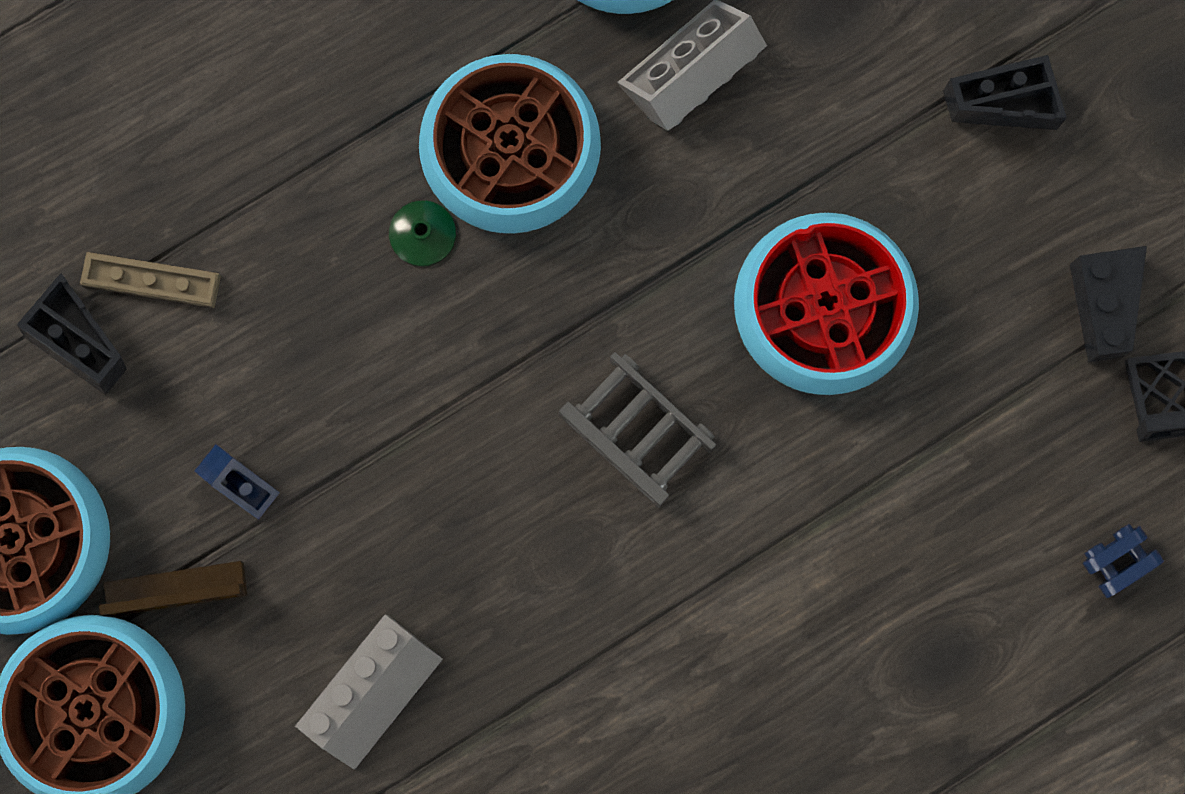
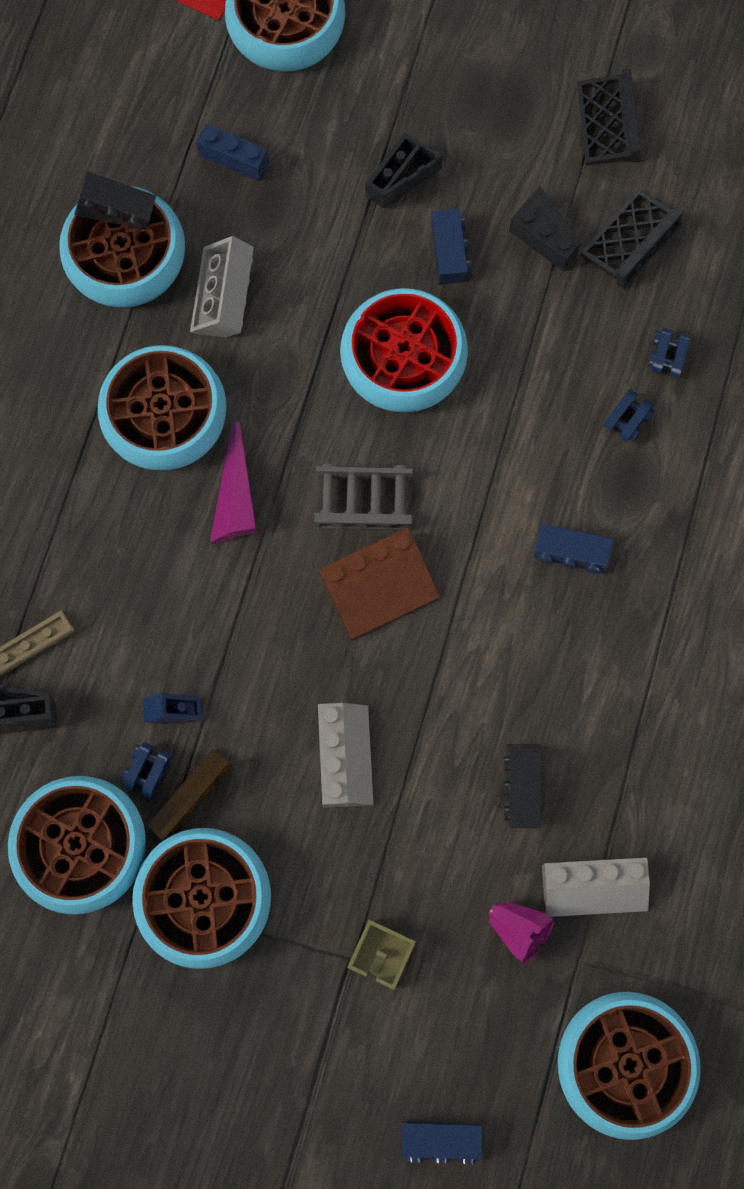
camera: 40 degrees left, 5 degrees down
dark green dish [389,201,456,267] -> none
none -> dark blue brick [121,742,172,800]
none -> magenta wedge [211,421,257,543]
none -> copper slope [319,528,439,640]
none -> dark blue brick [431,208,471,285]
none -> dark blue brick [533,523,613,574]
none -> dark blue brick [603,389,655,443]

